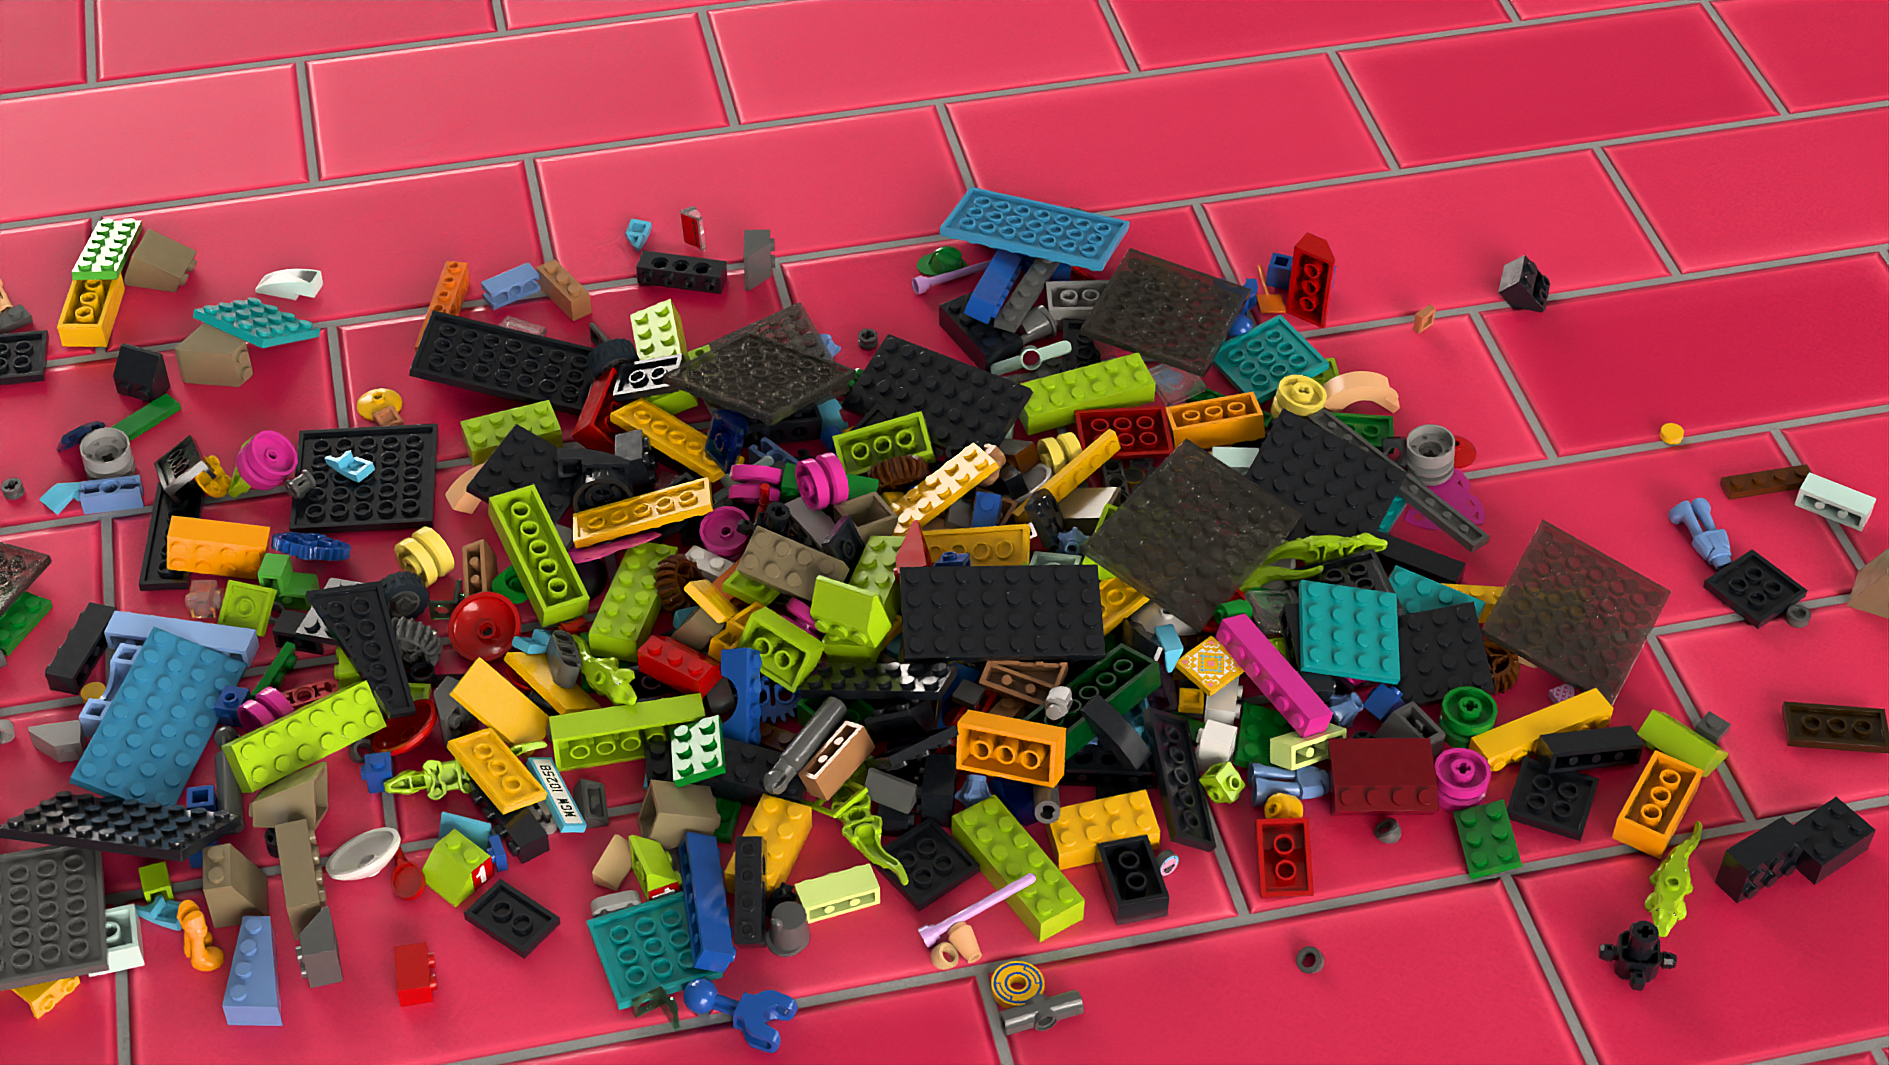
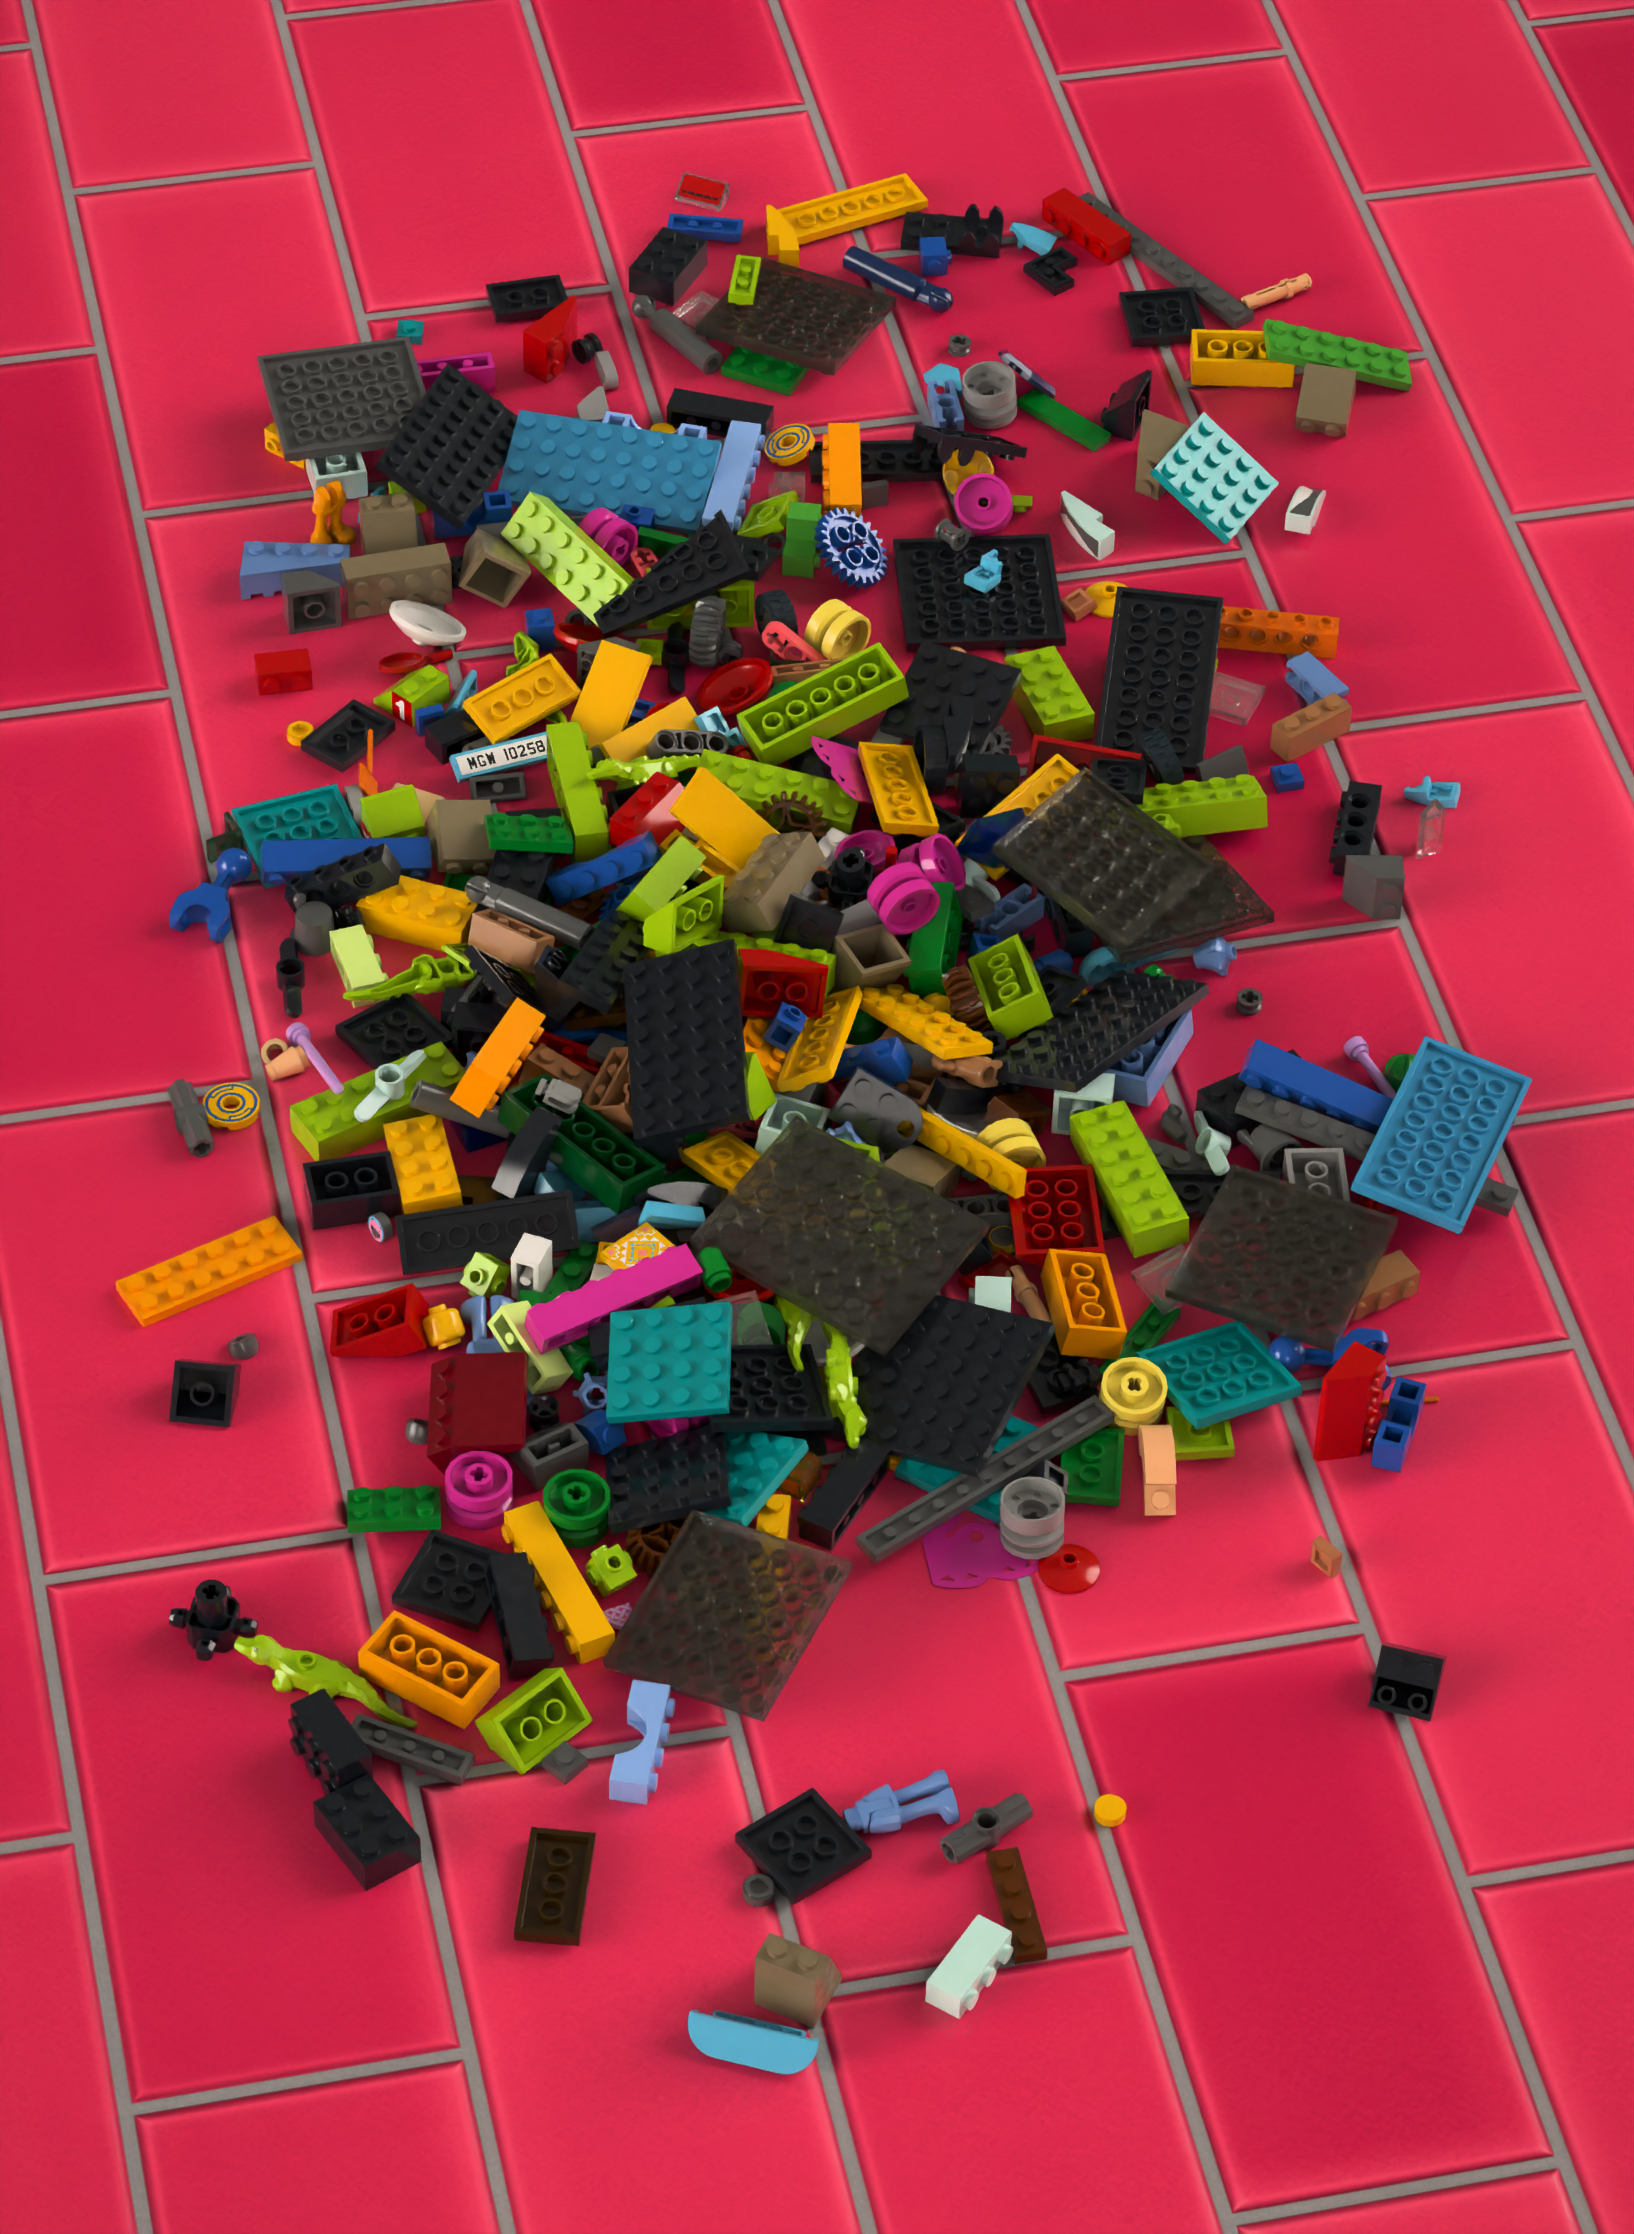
camera: 90 degrees right, 0 degrees up
none -> light orange plate [116,1215,303,1328]
none -> black slope [169,1359,241,1427]
none -> black piece [276,938,305,1018]
none -> yellow tile [287,721,314,746]
none -> dark grey plate [351,1713,475,1785]
none -> light aqua piece [354,1050,426,1122]
none -> orange piece [359,729,378,797]
none -> lime brick [585,1544,637,1598]
none -> light blue arch [609,1680,676,1805]
none -> coral beam [762,621,828,664]
none -> yellow tile [764,423,815,466]
none -> dark grey piece [940,1793,1033,1864]
none -> light aqua slope [1060,490,1115,561]
none -> blue plate [1270,763,1305,793]

